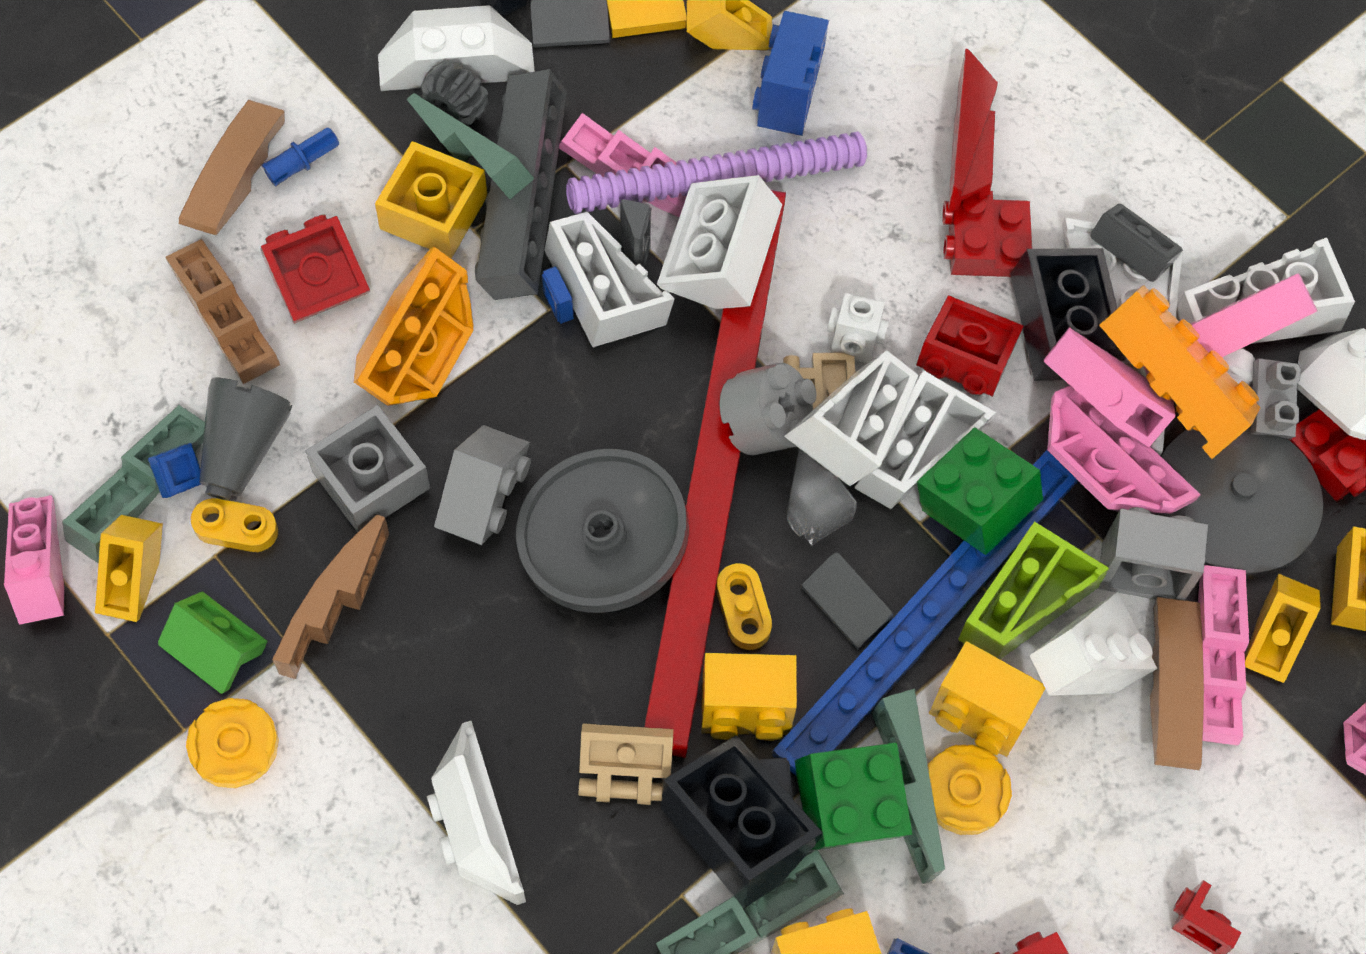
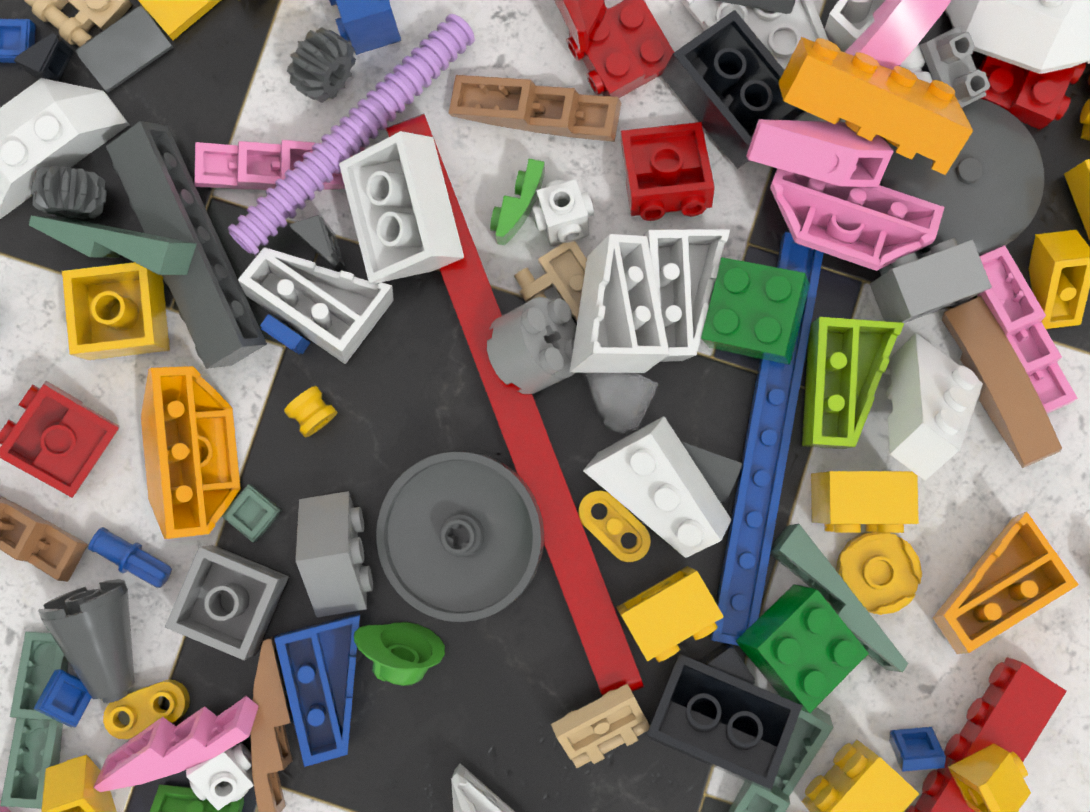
camera: 25 degrees left, 20 degrees up
none -> blue axle [88,527,172,588]
none -> bright pink slope [93,696,259,792]
none -> white brick [186,743,254,810]
none -> sand green tile [222,484,283,543]
none -> blue wedge [274,613,360,767]
none -> yellow wheel [284,386,338,438]
none -> dark grey gear [287,27,356,103]
none -> bright green piece [354,622,445,686]
none -> medium nougat slope [448,75,622,142]
none -> bright green slope [490,159,545,246]
none -> white wedge [583,416,731,558]
none -> light orange wedge [933,511,1079,654]

